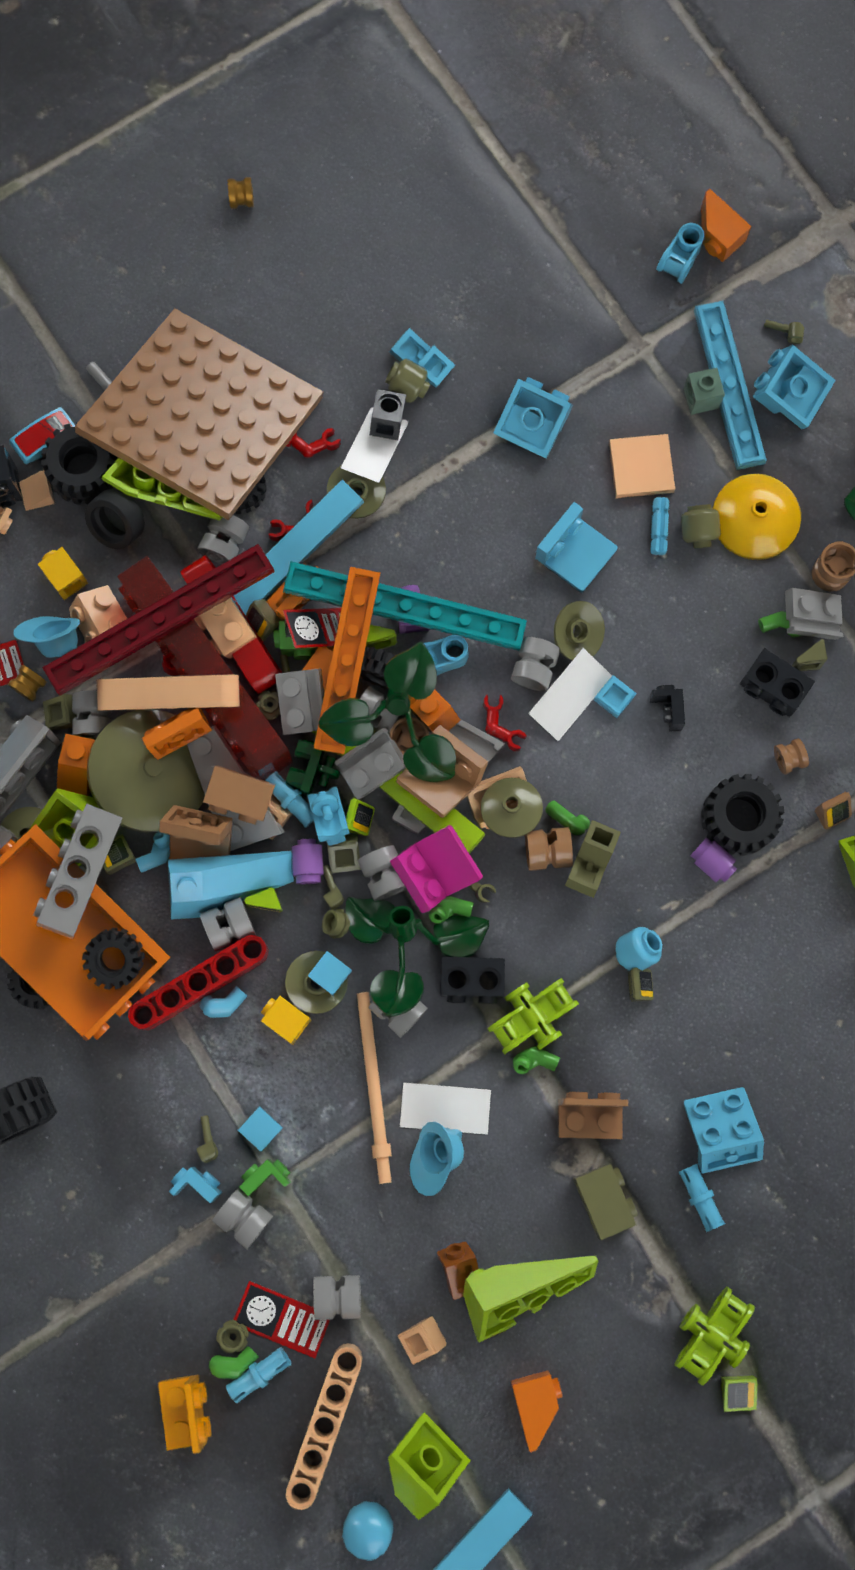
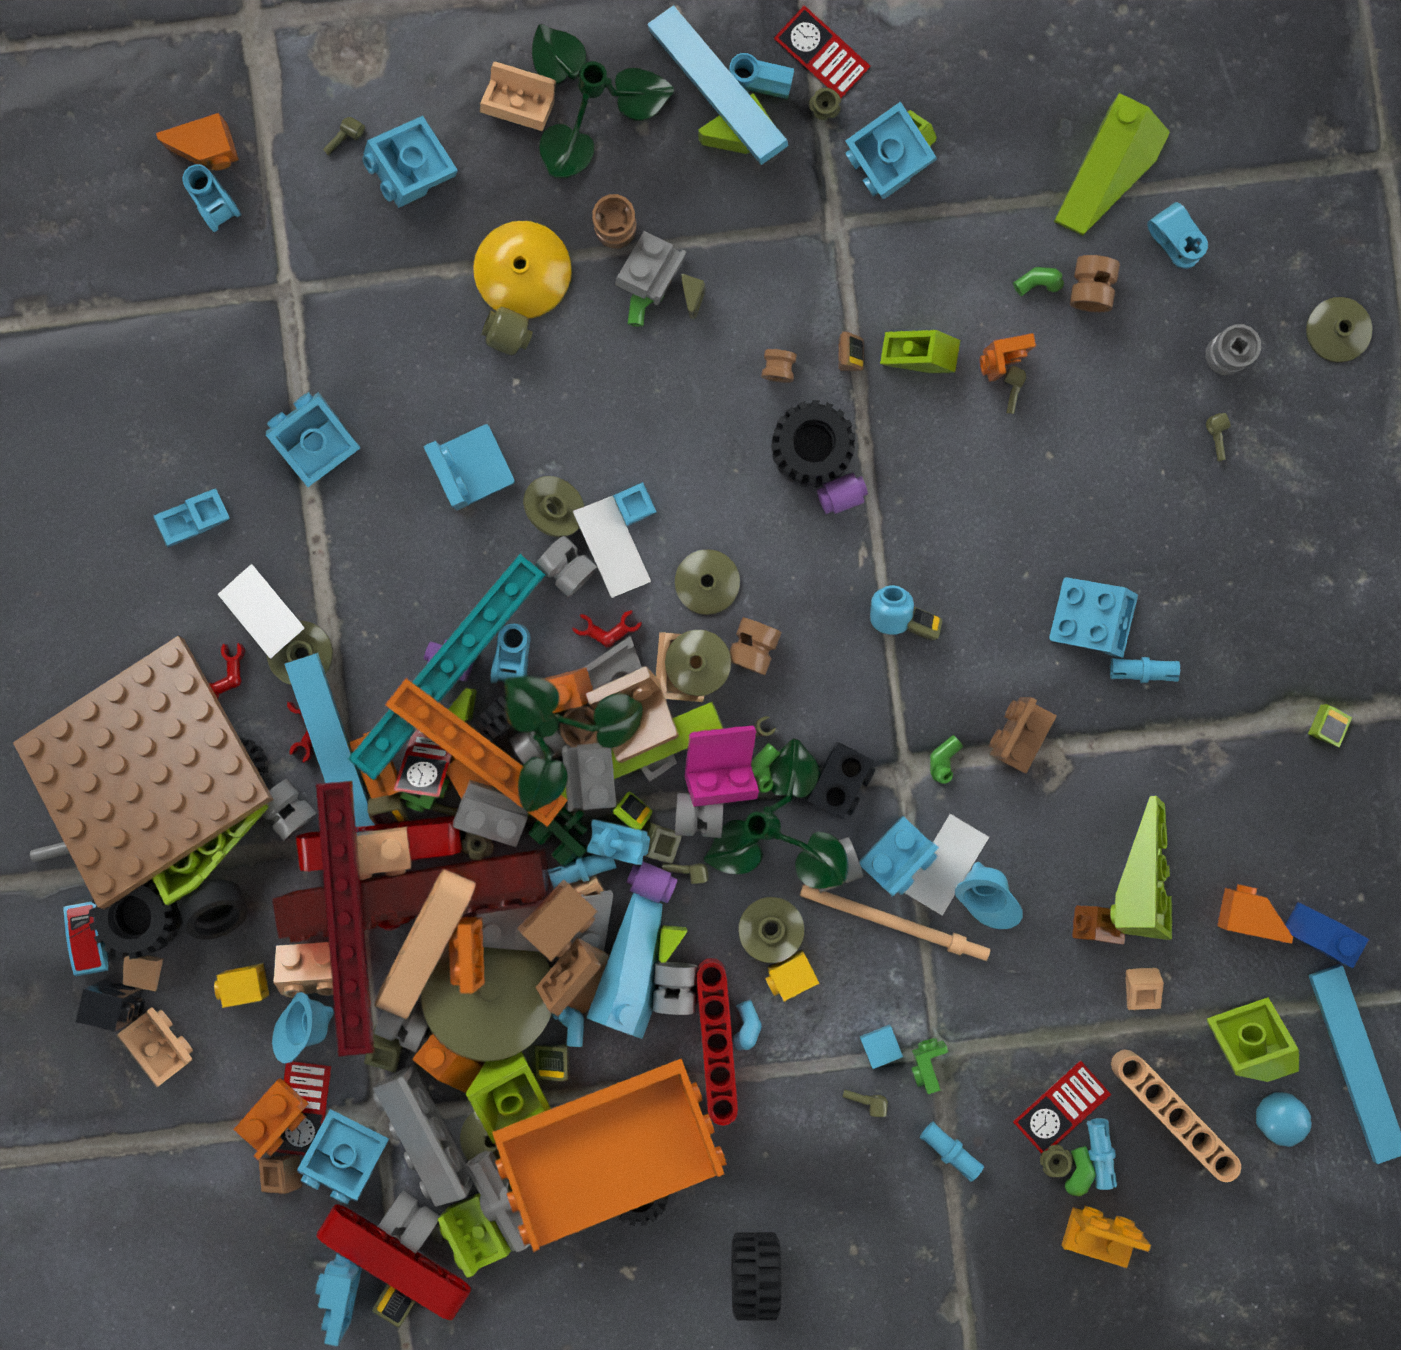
camera: 60 degrees left, 10 degrees up
pearl gold wheel [8,665,47,702] -> none
light grey brick [33,804,122,939] -> none
black tyre [82,928,145,989] -> none
medium azure bracket [169,1167,222,1203] -> none
light grey wheel [212,1188,273,1249] -> none
medium azure tile [308,951,352,996] -> none
light grey wheel [314,1275,361,1320] -> none
olive plate [322,909,350,939] -> none
black brick [369,389,406,441] -> none
olive head [385,359,430,403] -> none
lime axle [487,978,579,1055] -> none
bright green arm [545,800,590,835] -> none
olive brick [565,820,621,898] -> none
olive brick [573,1163,638,1240] -> none
light nougat tile [609,434,675,498] -> none
black bracket [649,685,685,732] -> none
medium azure axle [650,497,669,555] -> none
lime axle [675,1286,755,1385] -> none
sand green brick [683,368,725,415] -> none
medium azure tile [694,301,767,470] -> none
black brick [740,648,815,717] -> none
none -> olive dish [675,549,740,615]
none -> medium azure bracket [859,816,939,896]
none -> medium azure pin [920,1121,984,1182]
none -> blue slope [1285,902,1369,968]

